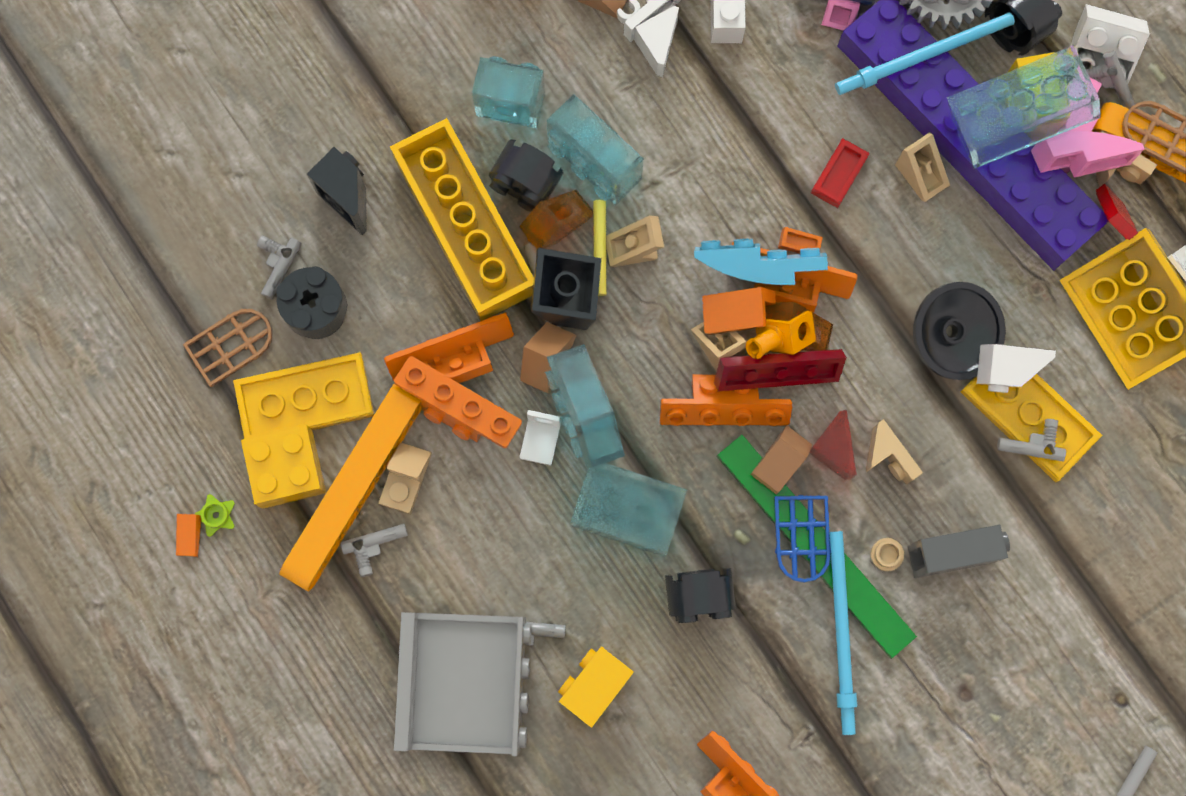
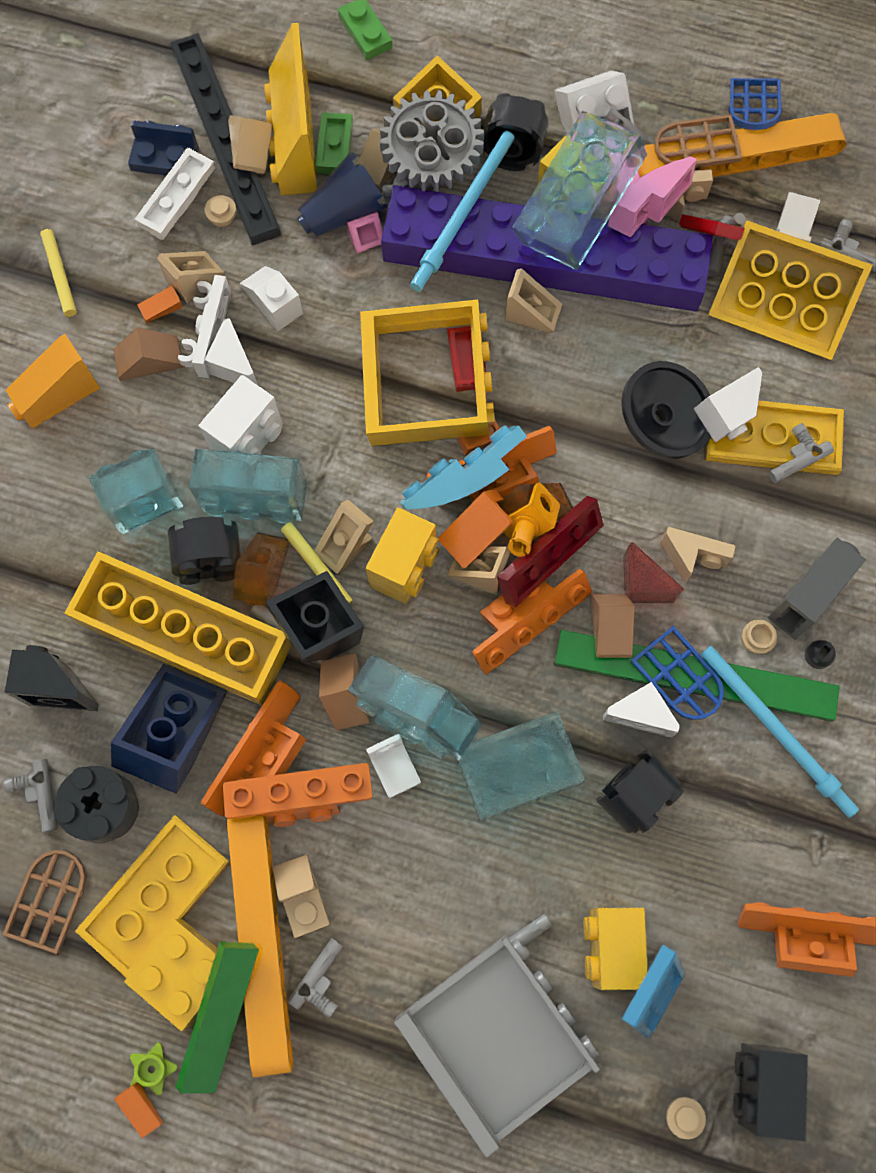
camera: 35 degrees left, 5 degrees down
none -> dark blue slope [111,664,227,794]
none -> green tile [176,942,259,1094]
none -> white brick [198,375,283,474]
none -> yellow window [360,299,495,446]
none -> yellow brick [365,507,439,605]
none -> white slope [603,682,680,738]
none -> dark azure tile [622,945,685,1039]
none -> light grey hose [708,213,746,277]
none -> black hinge [805,640,836,669]

